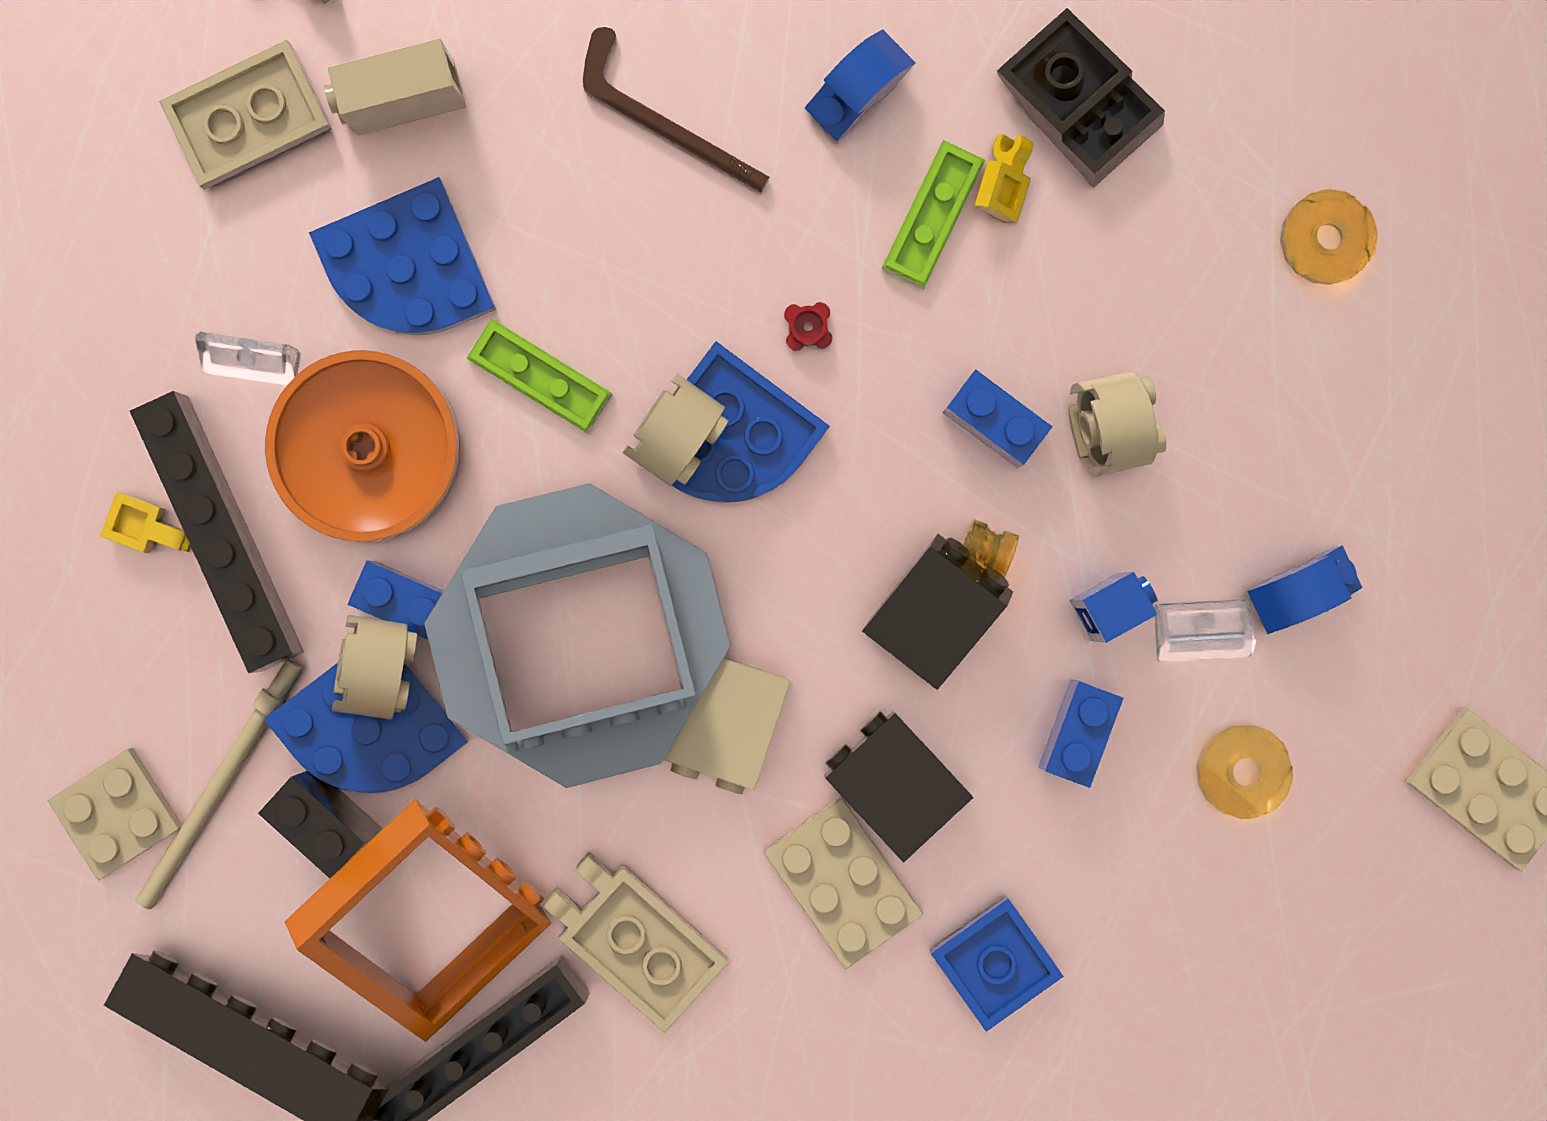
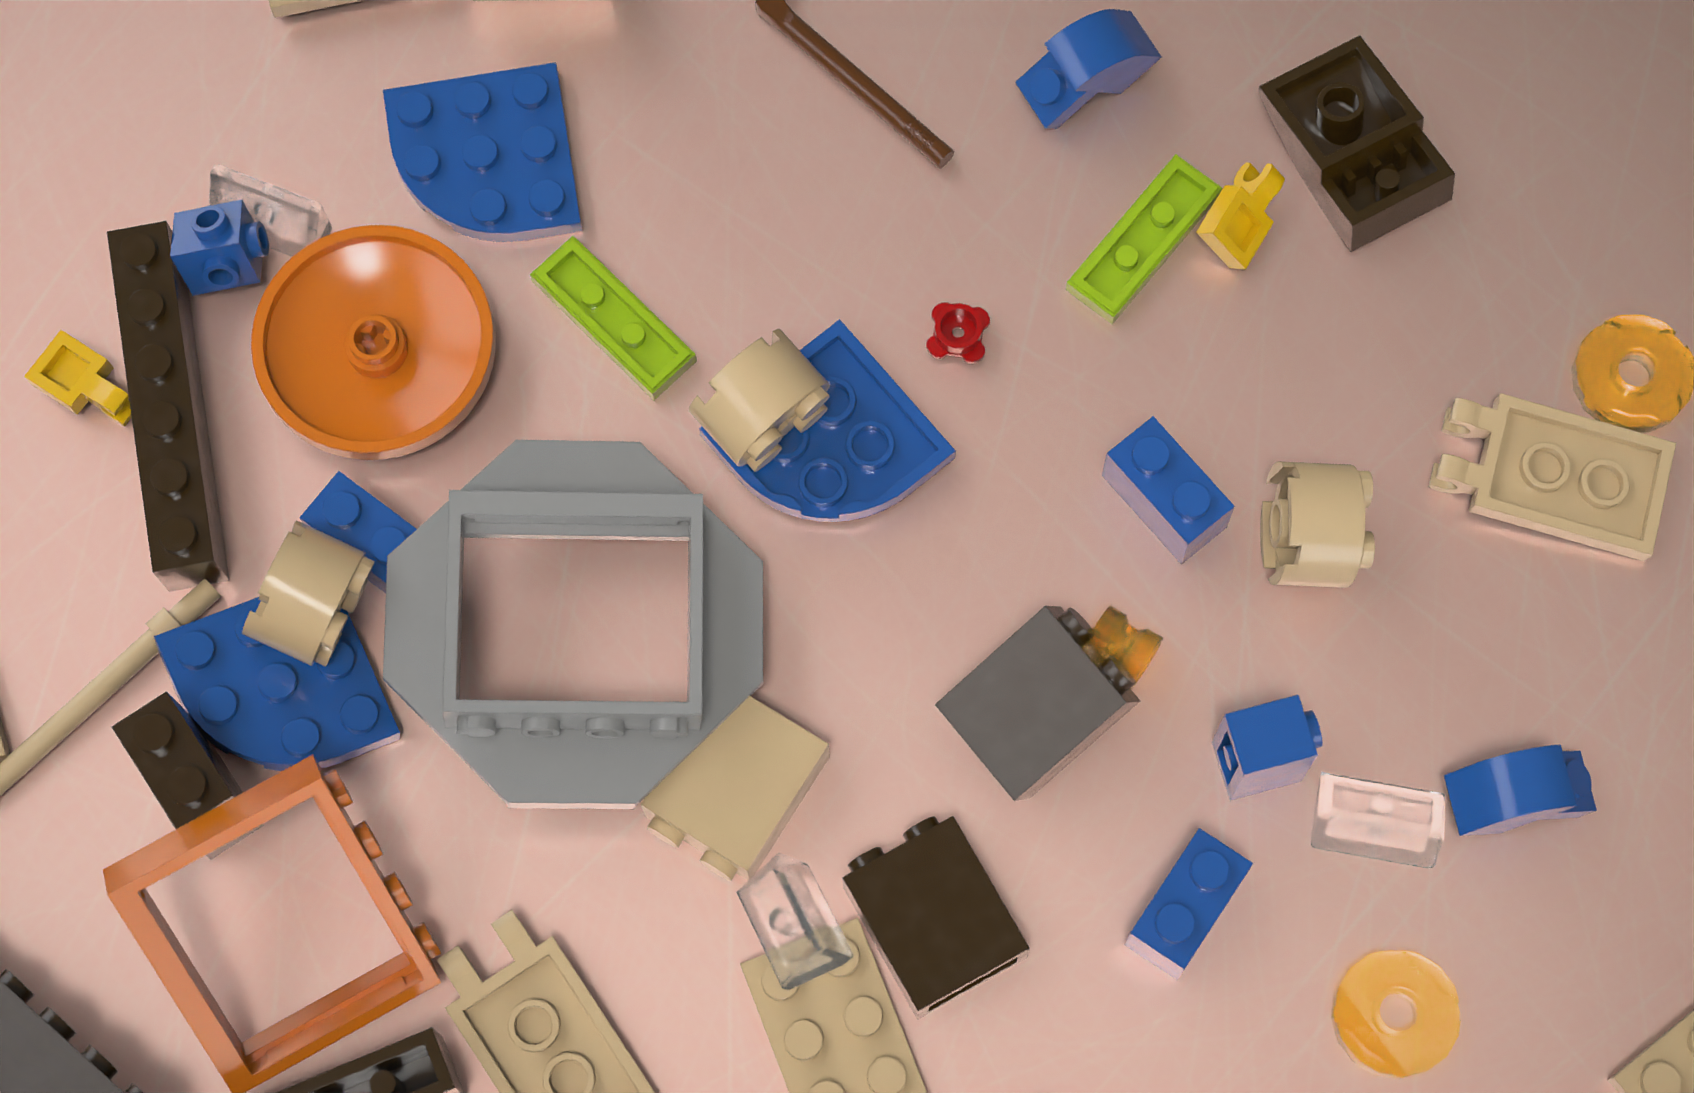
camera: 20 degrees right, 15 degrees down
none -> blue brick [170,199,269,296]
none -> clear slope [736,852,854,990]
none -> tan tile [1428,393,1676,562]

